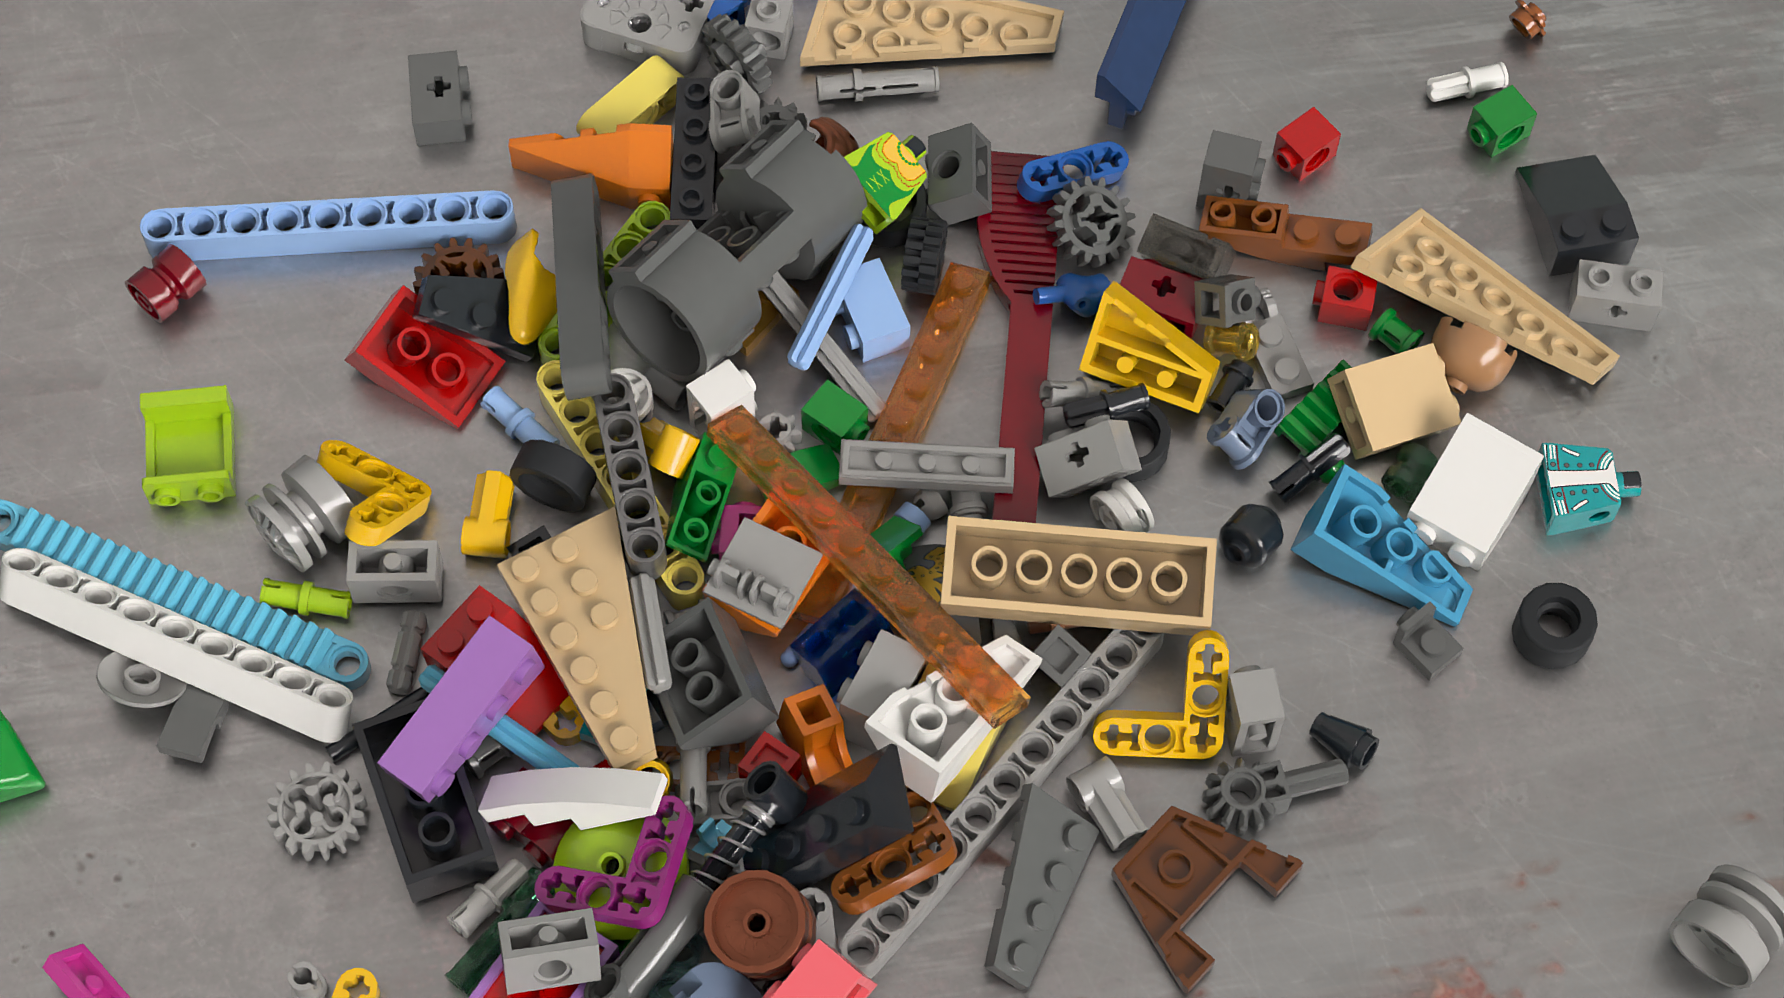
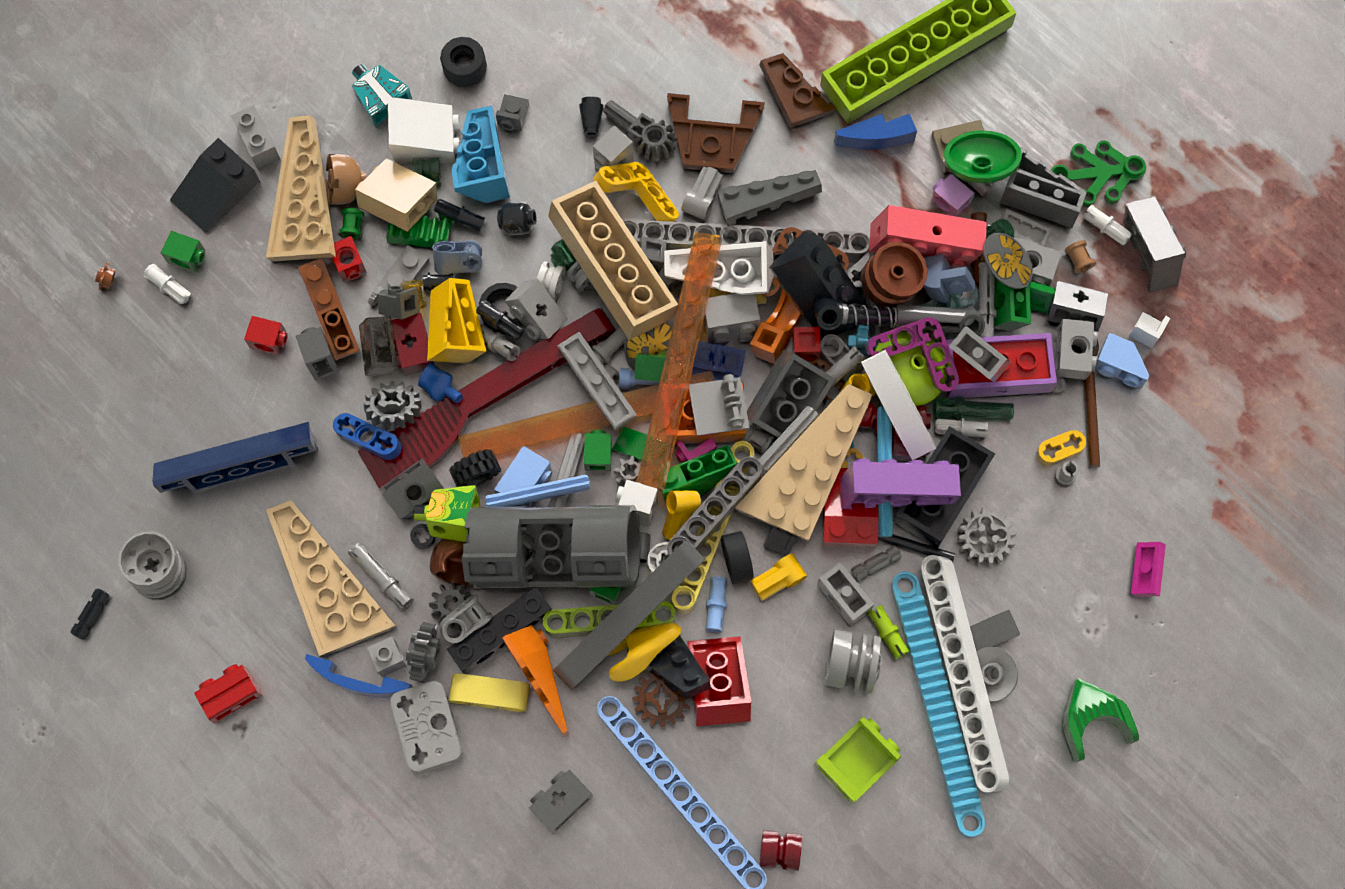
camera: 125 degrees left, 10 degrees up
yellow beam [316,440,432,546] -> none

